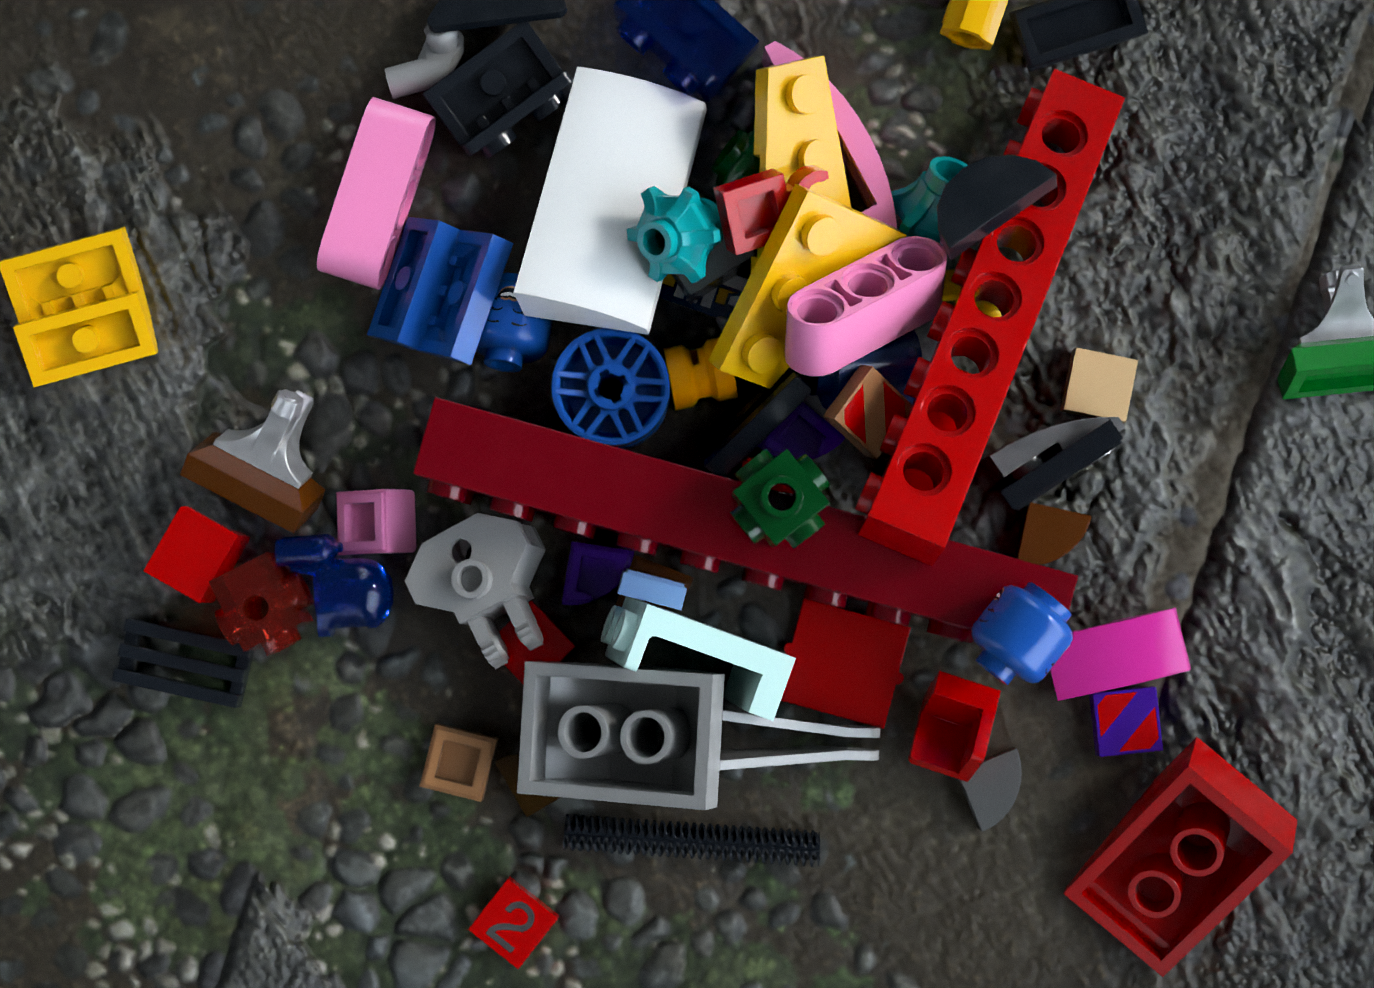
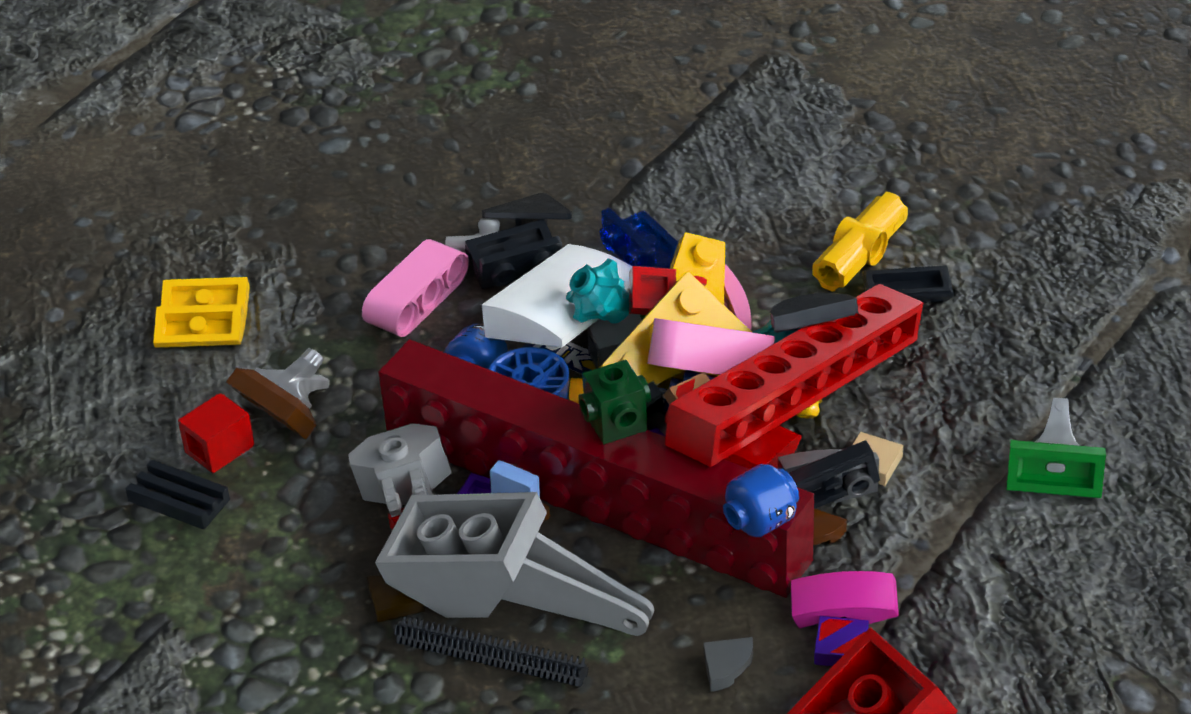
camera: 20 degrees right, 45 degrees down
clear red brick [209,552,314,656] -> none
clear blue piece [275,534,394,638] -> none
bright pink slope [336,489,416,555] -> none
blue slope [367,217,513,365] -> none
medium nougat tile [419,723,499,802] -> none
red tile [468,876,559,969] -> none
light aqua panel [601,596,796,721] -> none
red piece [781,598,911,729] -> none
red panel [908,671,1001,782] -> none

